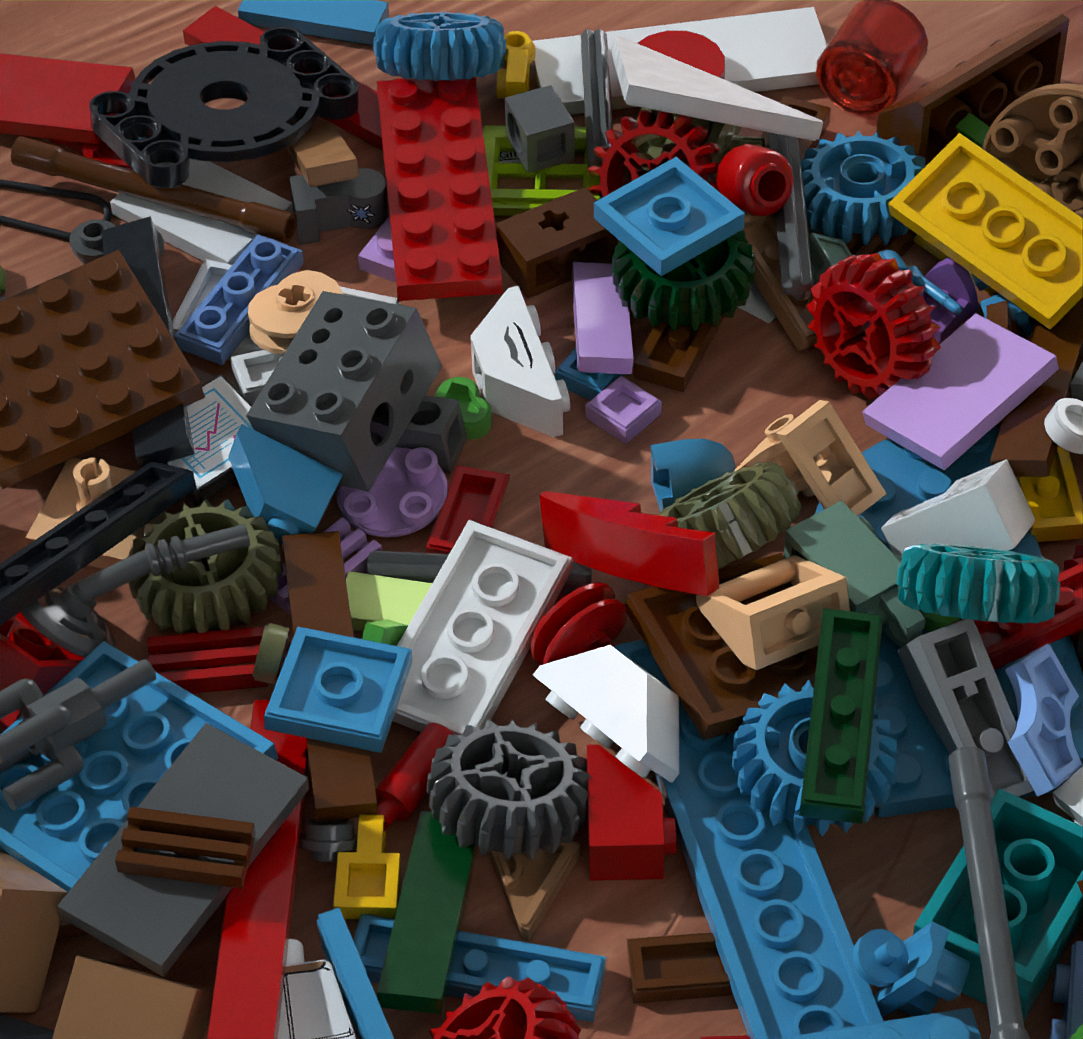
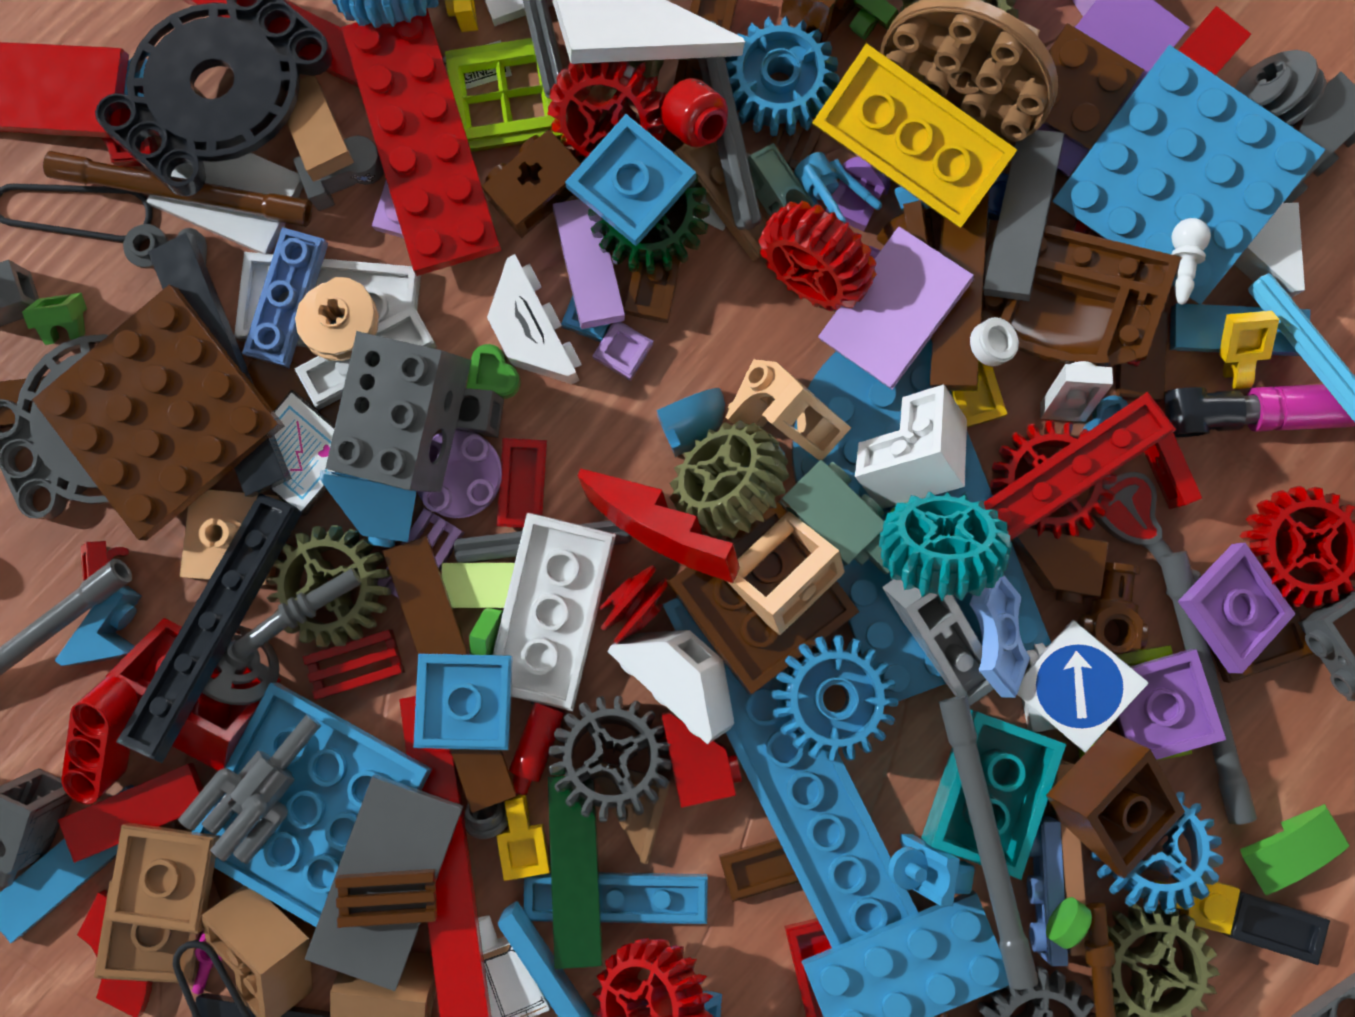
camera: 10 degrees left, 35 degrees up
olive tile [252,623,291,685] -> none
dark grey brick [505,85,575,173] -> none
dark green tile [799,608,883,824] -> none

